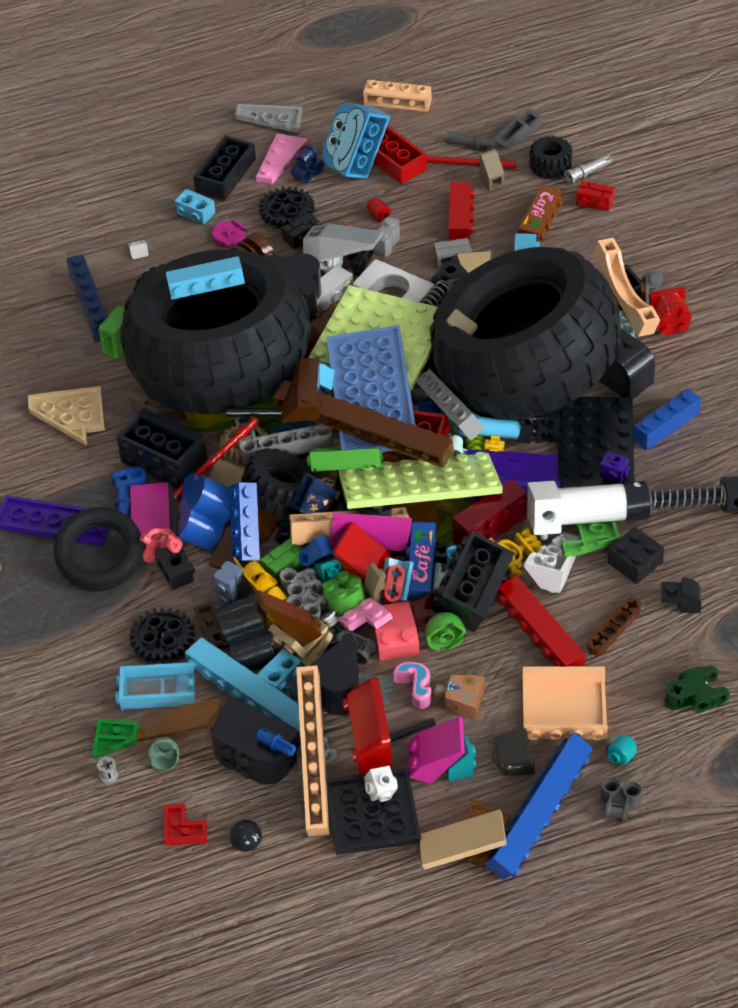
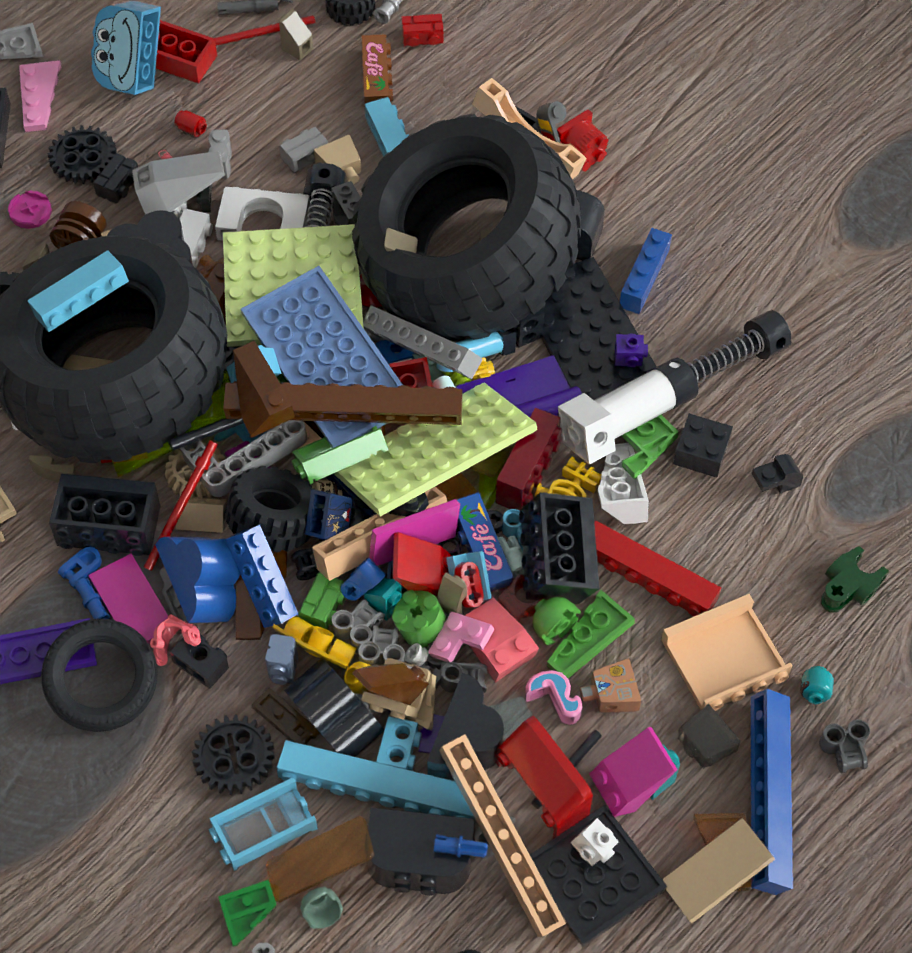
camera: 30 degrees left, 10 degrees up
dark blue piece [291,145,325,183] -> none
red brick [449,182,474,242] -> none
reddish brown beam [588,598,641,656] -> none
none -> bright green wing [547,590,635,678]

